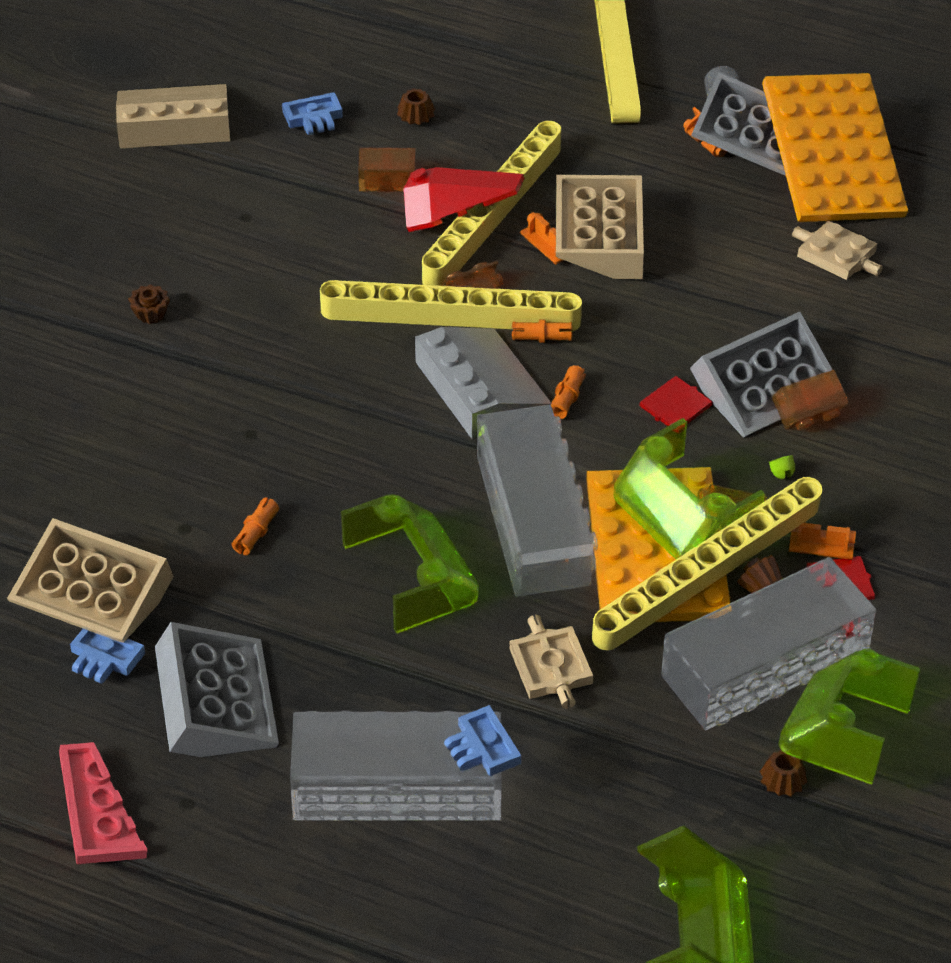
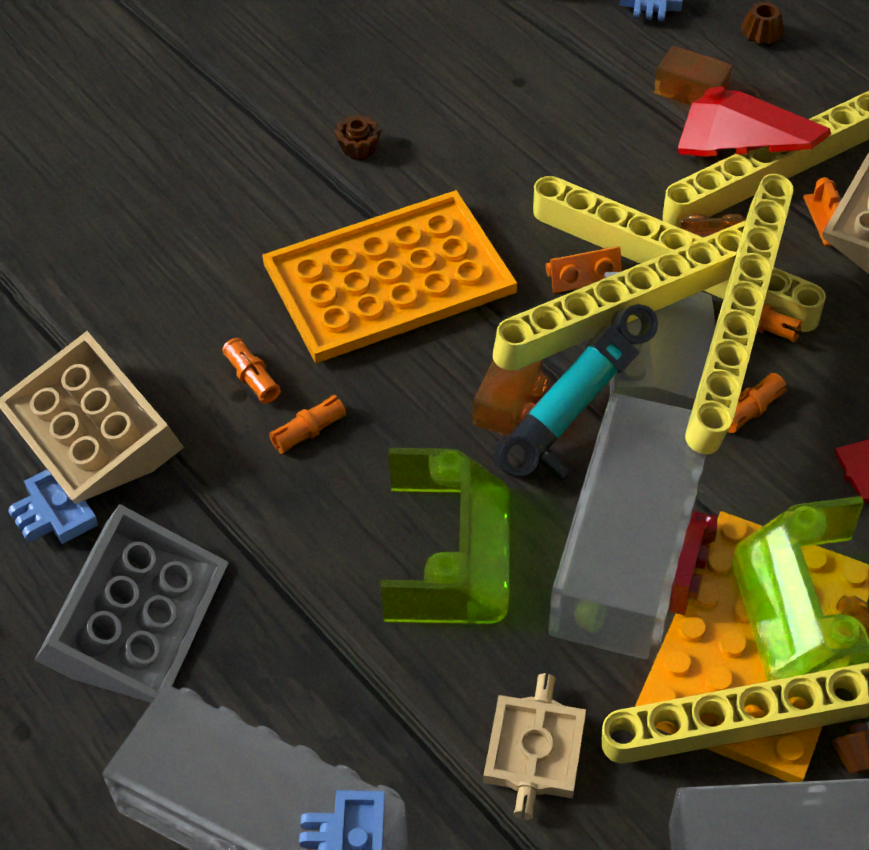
camera: 30 degrees right, 5 degrees up
none -> orange pin [222,338,281,404]
none -> light orange plate [262,190,517,363]
none -> clear orange brick [473,359,547,436]
none -> light yellow beam [493,221,746,371]
none -> piece [494,304,658,480]
none -> orange hinge [546,246,622,293]
none -> dark red hinge [669,510,718,615]
none -> light yellow beam [685,174,793,455]

